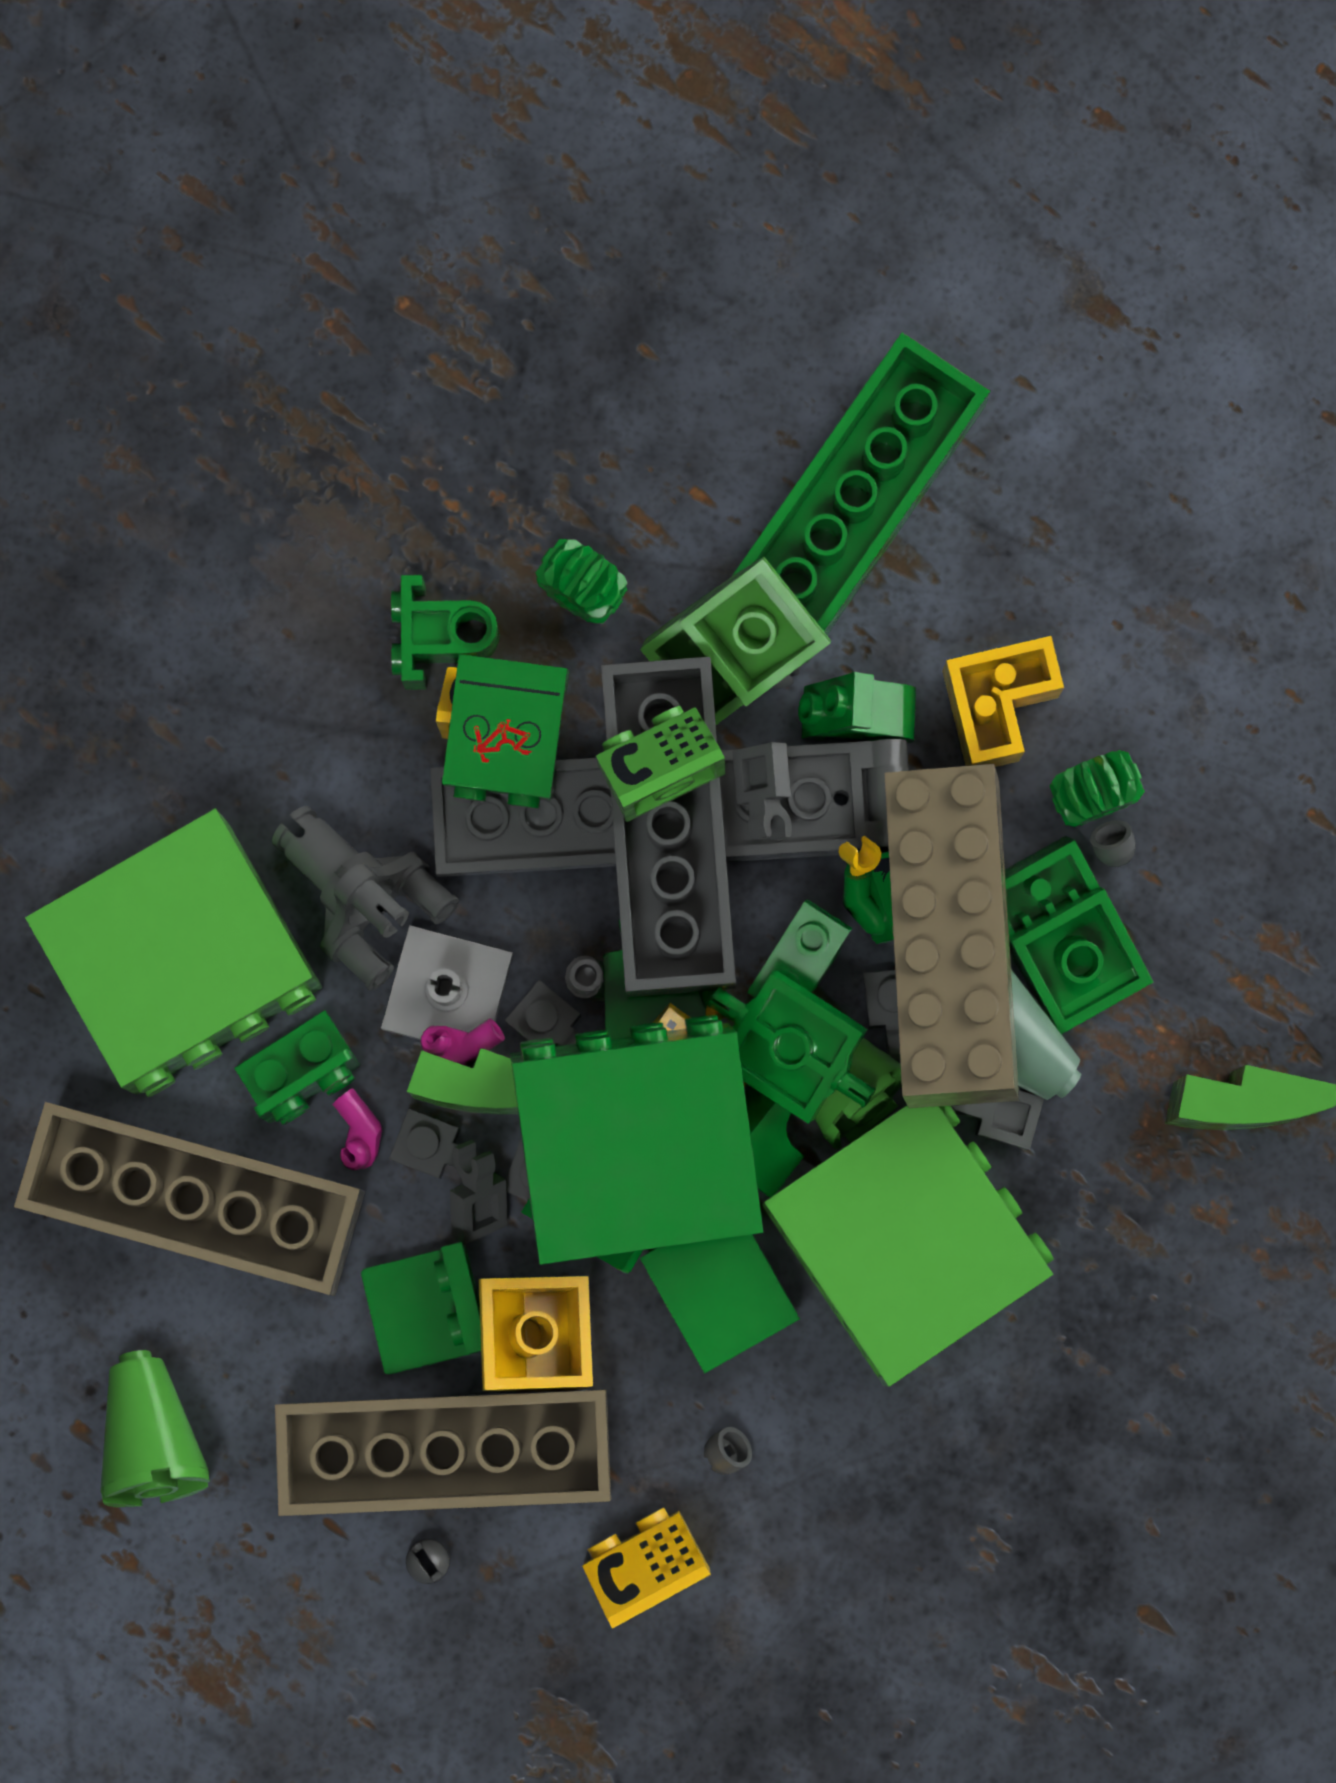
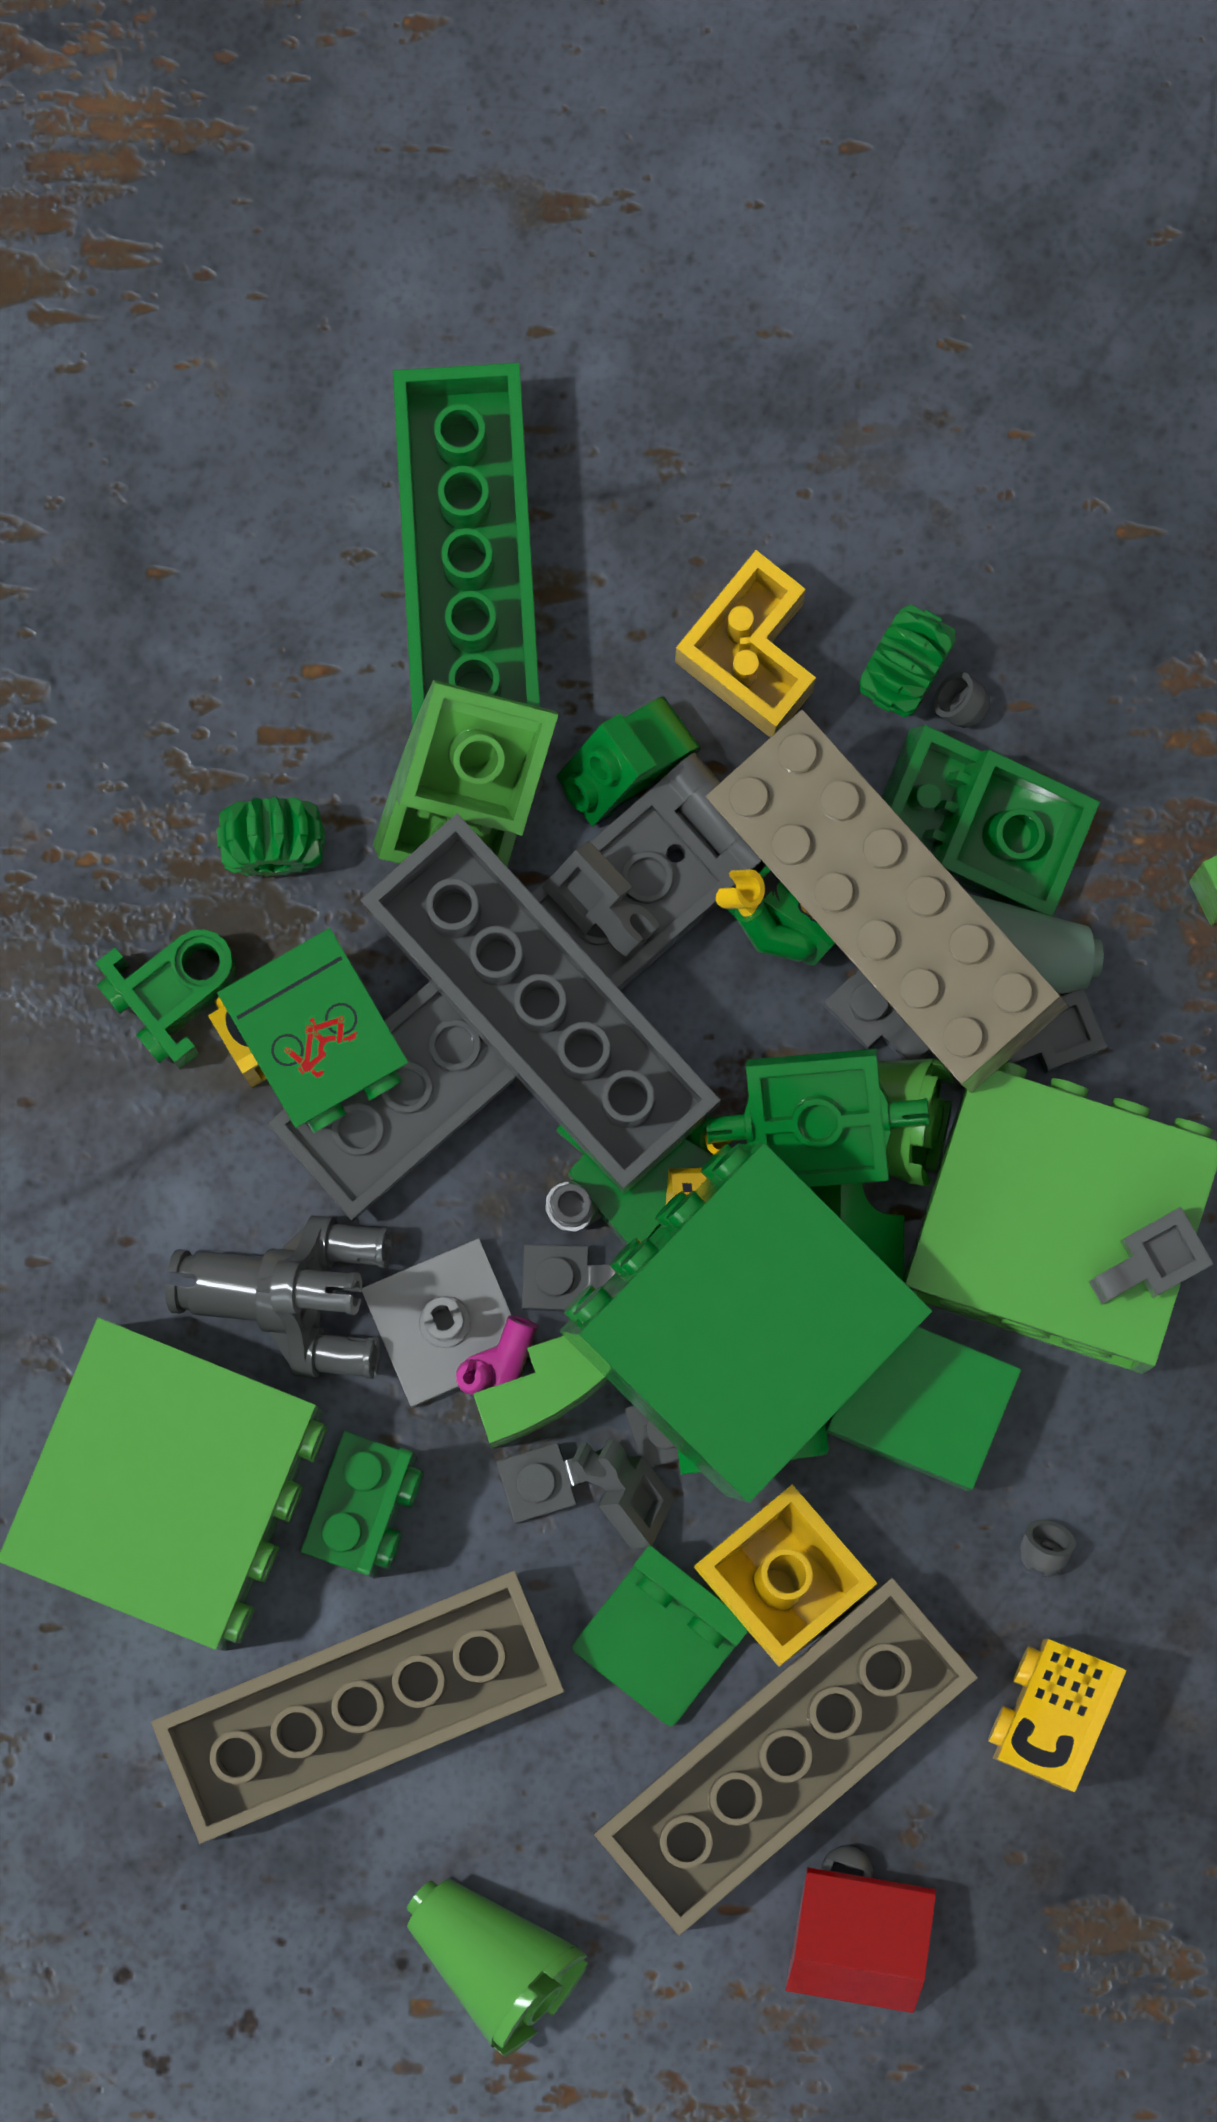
camera: 40 degrees left, 0 degrees up
dark pink arm [332,1088,383,1170] -> none
bright green slope [596,706,725,822] -> none
green pin [747,899,853,997] -> none
none -> red slope [785,1867,936,2013]
none -> dark grey plate [1089,1207,1213,1305]

